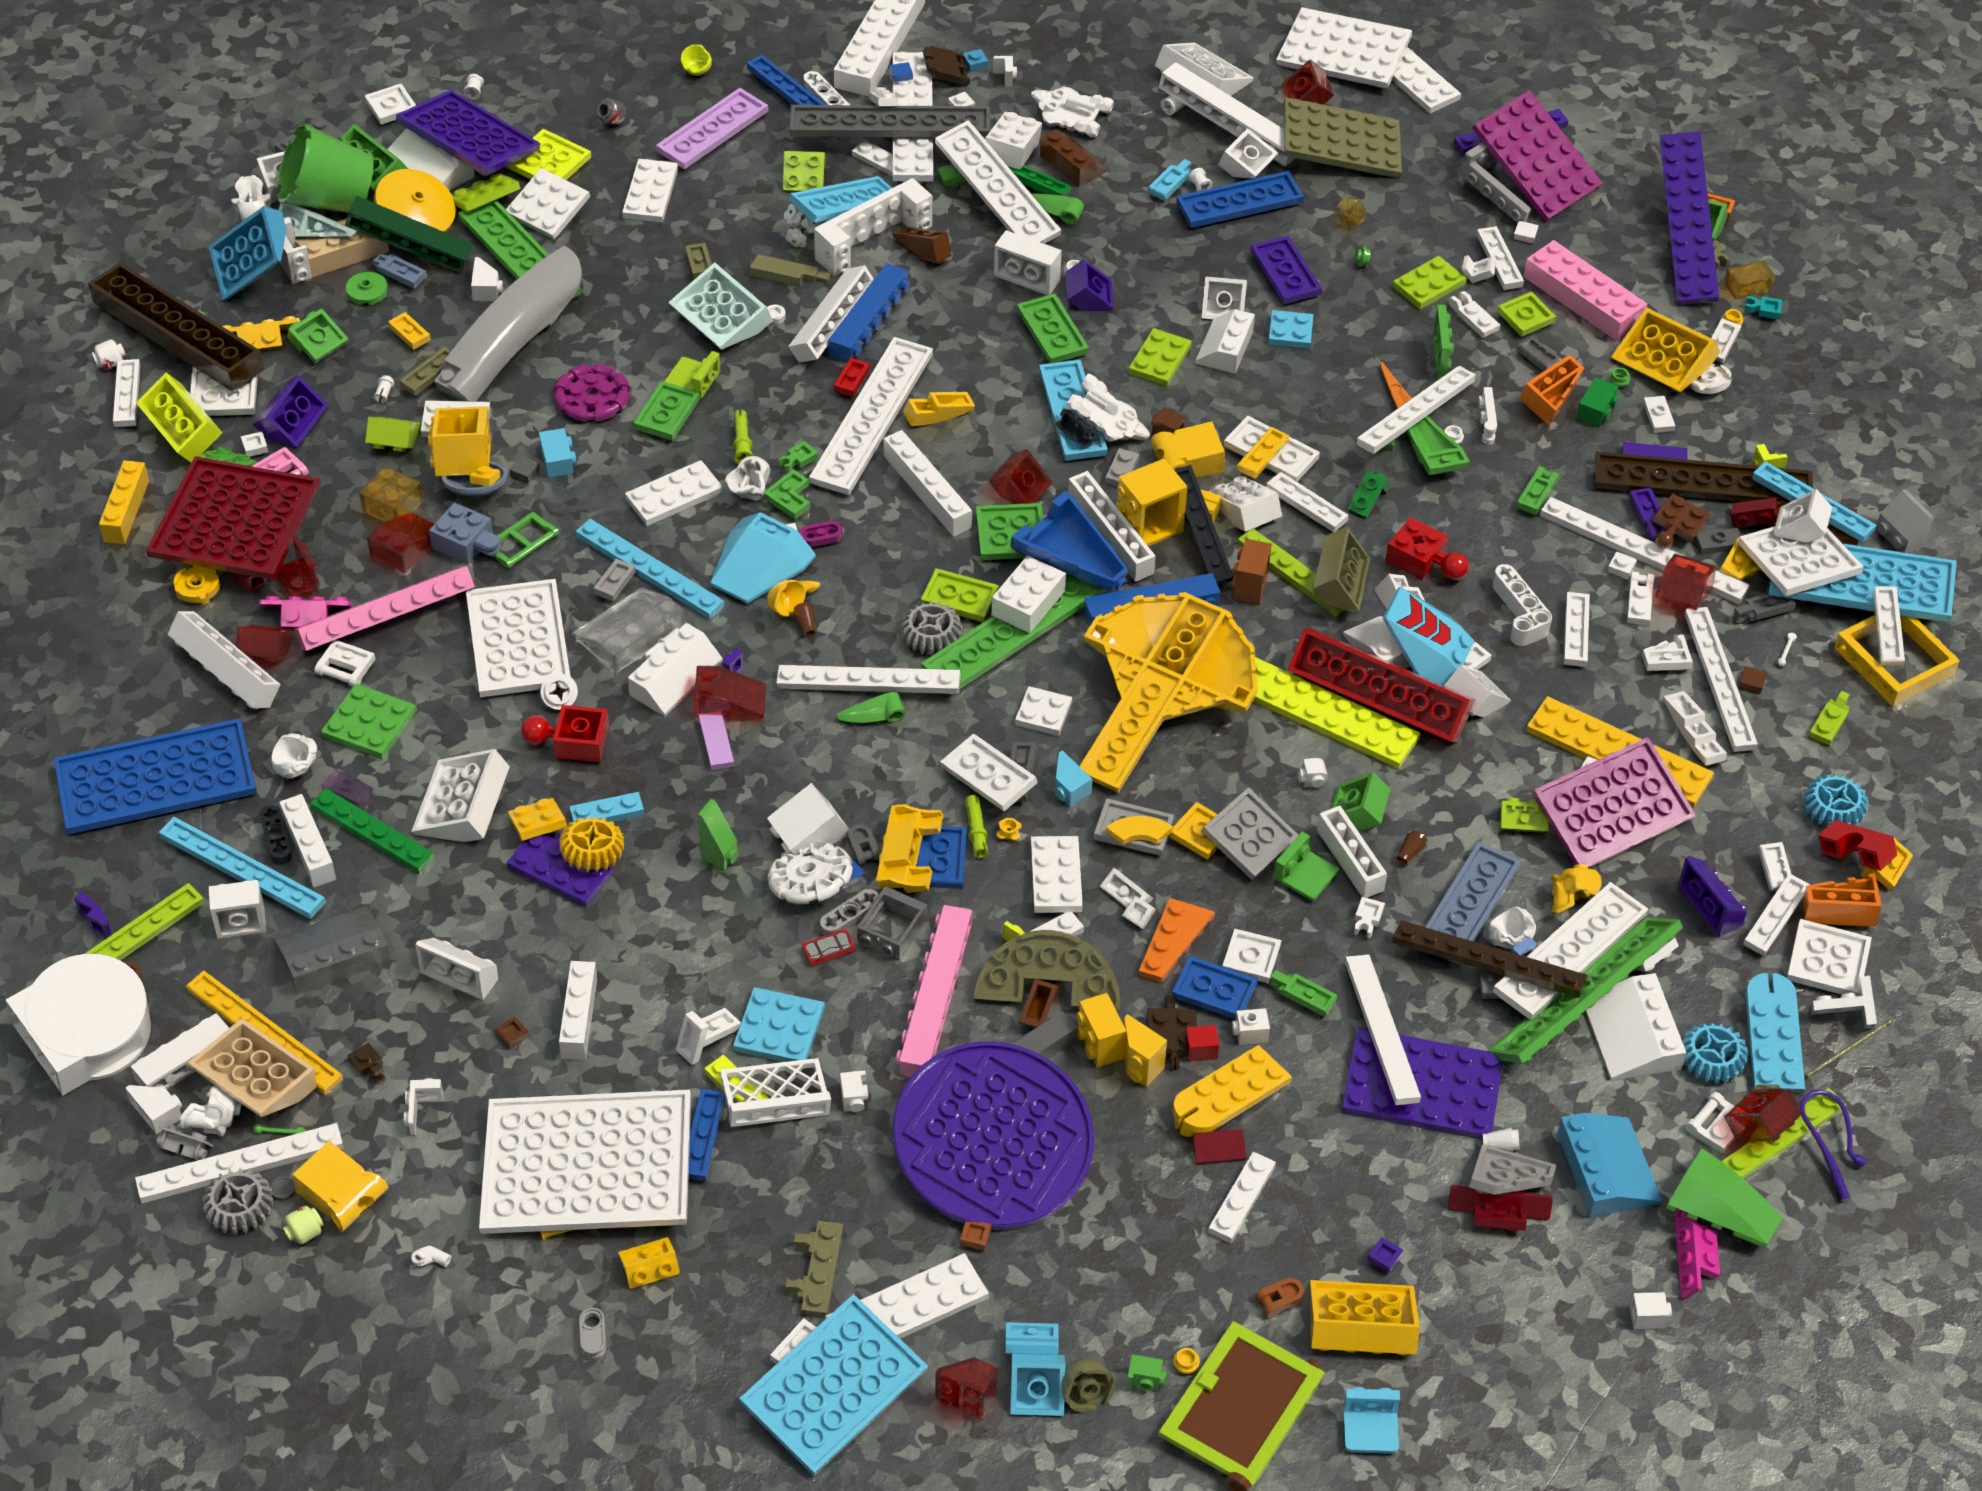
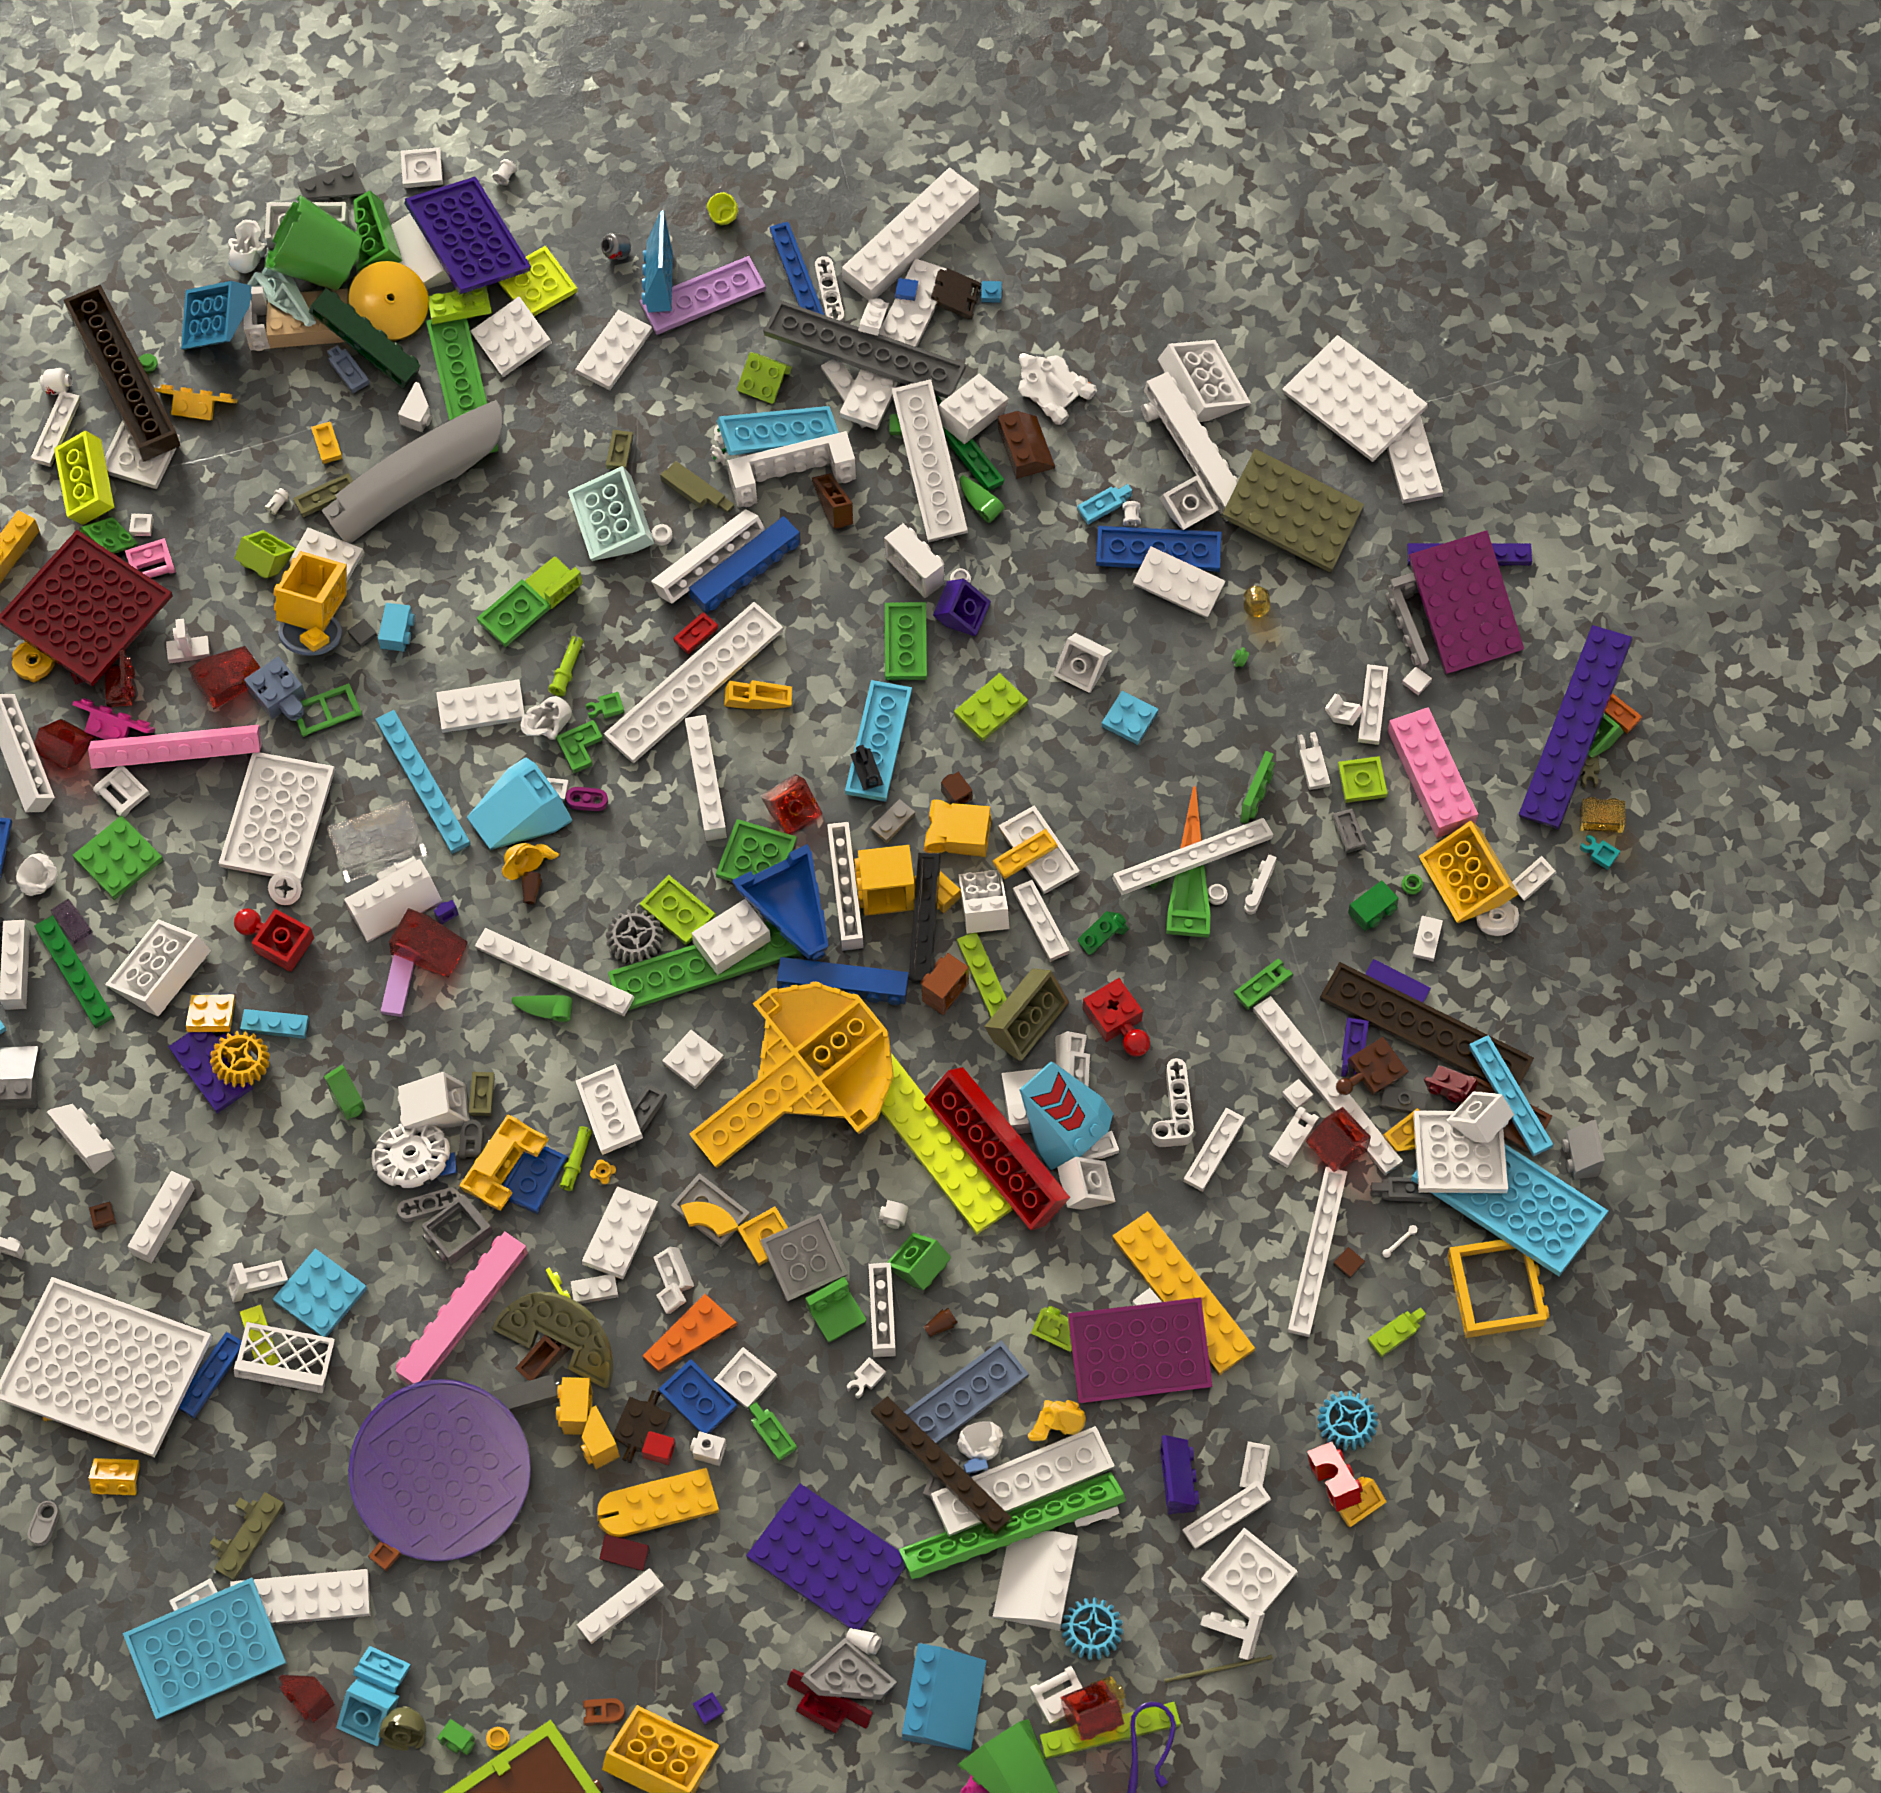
camera: 25 degrees right, 15 degrees up
dark purple slope [252,375,329,448] -> none
bright green plate [287,308,349,364] -> none
bright green plate [346,272,388,305] -> none
clear yellow brick [359,466,424,527] -> none
magenta plate [553,364,630,422] -> none
light grey plate [593,559,636,601] -> none
tile [802,929,856,967] -> none
white brick [840,1070,868,1112] -> none
white plate [948,92,975,106] -> none
white bracket [993,56,1017,87] -> none
medium azure slope [1055,750,1092,807] -> none
white shield [1065,374,1150,442] -> none
white slope [1195,309,1255,374] -> none
dark purple plate [1250,236,1322,304] -> none
clear red slope [1281,59,1334,105] -> none
white tile [1345,955,1421,1105] -> none
lime plate [1393,256,1467,310] -> none
orange wedge [1520,354,1584,426] -> none
white wing [1642,635,1693,671] -> none
white slope [1663,691,1727,766] -> none
yellow plate [1722,309,1743,325] -> none
medium azure plate [1745,973,1805,1093] -> none
neon yellow panel [1752,444,1788,468] -> none
orange wedge [1801,873,1882,927] -> none
white tile [1873,587,1905,666] -> none
none -> white bracket [166,619,211,664]
none -> olive plate [469,1072,495,1116]
none -> dark azure slope [642,211,673,313]
none -> white plate [1133,547,1225,619]

